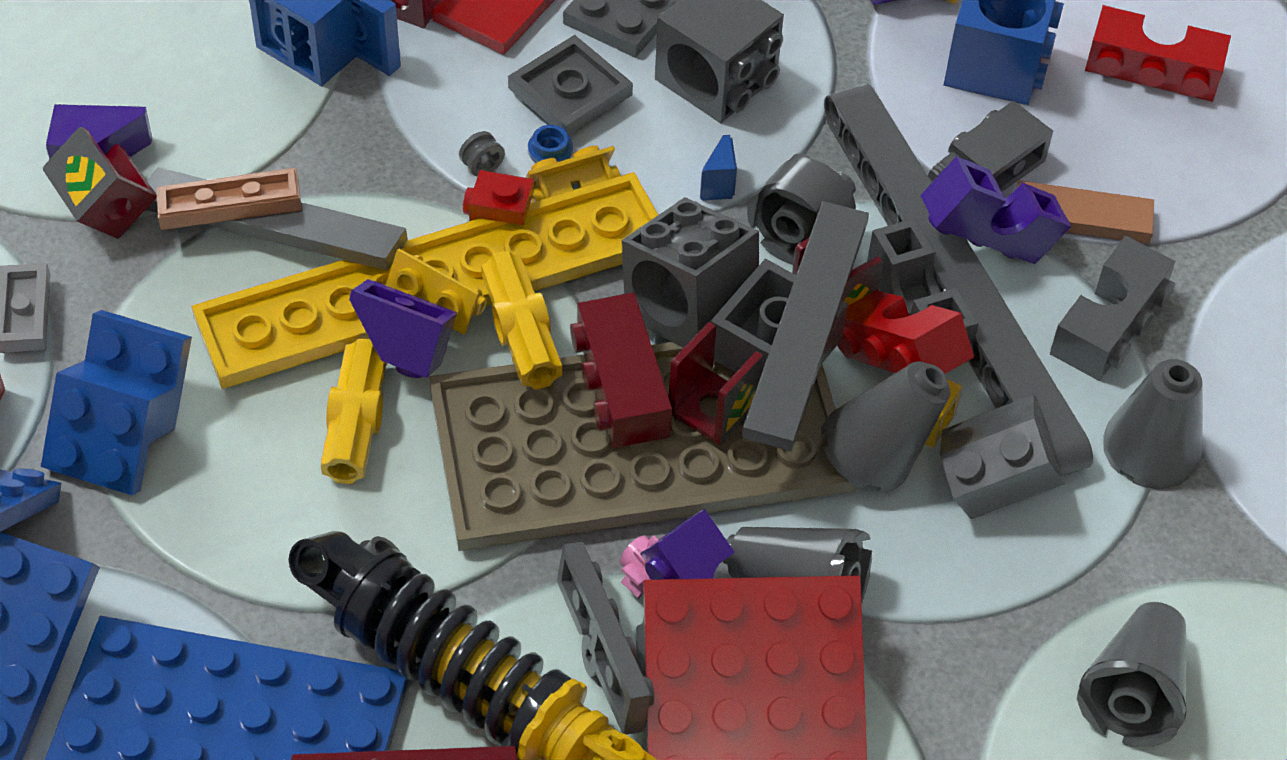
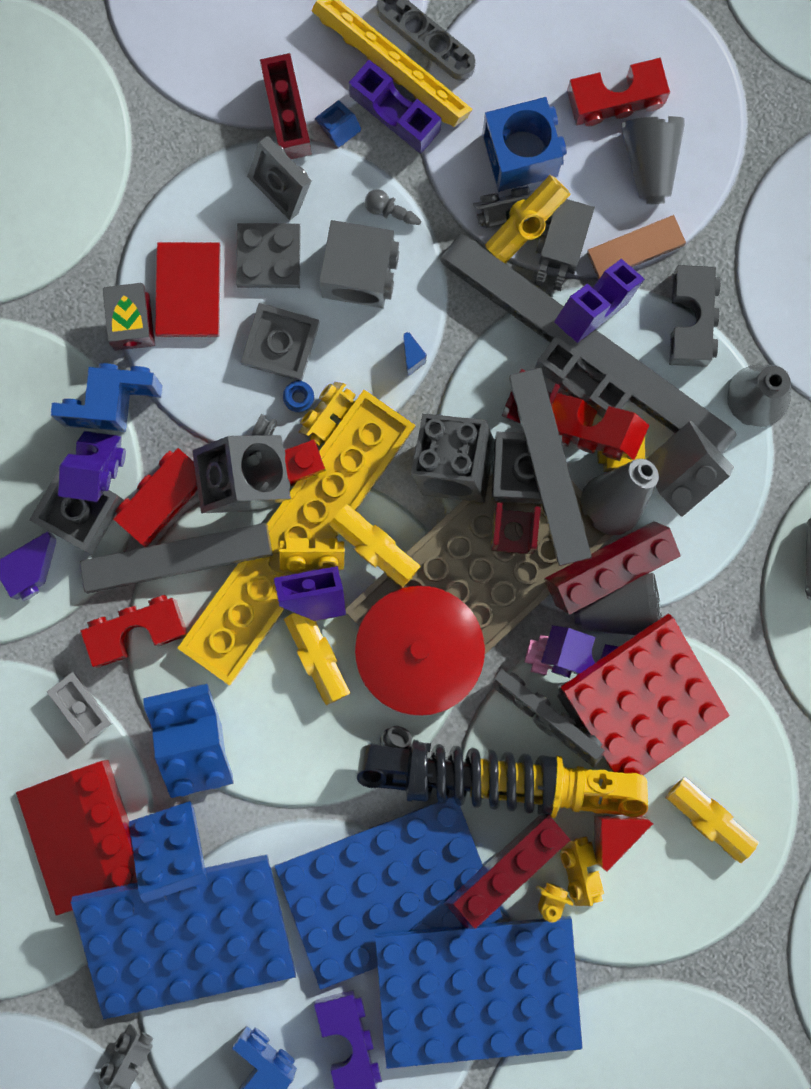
camera: 30 degrees left, 30 degrees up
piece [43,127,157,239] -> none
nougat tile [157,168,302,230] -> none
dark red brick [570,292,672,449] -> none
dark grey brick [747,153,856,265] -> none
none -> dark grey brick [29,468,124,555]
none -> dark purple arch [58,431,126,502]
none -> red arch [80,595,188,668]
none -> red brick [113,448,198,547]
none -> dark grey brick [192,435,291,514]
none -> red dish [355,586,485,716]
none -> dark grey bar [365,189,421,225]
none -> dark grey hinge [473,186,535,228]
none -> yellow piece [485,175,571,263]
none -> brick [544,521,681,615]
none -> dark grey cone [621,116,685,204]

